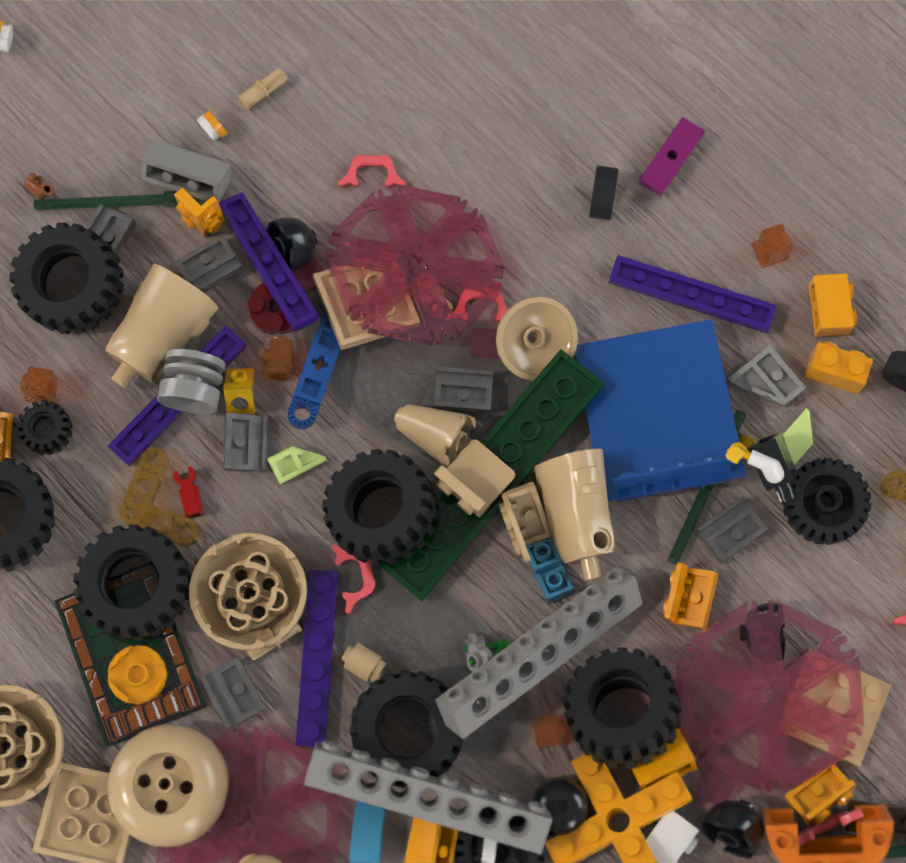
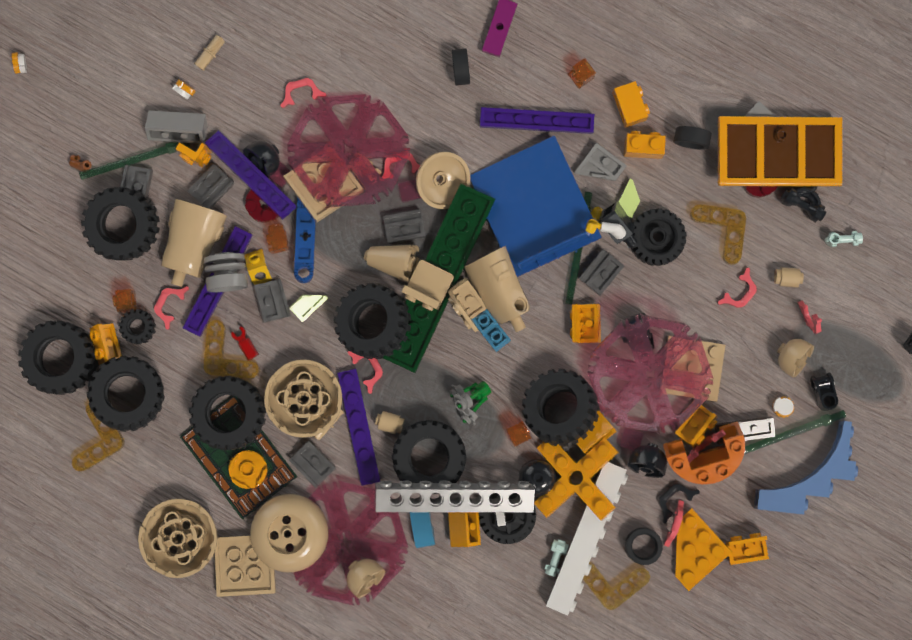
camera: 15 degrees left, 10 degrees up
light grey brick [436,566,643,739] -> none
none -> coral helmet [154,286,189,330]

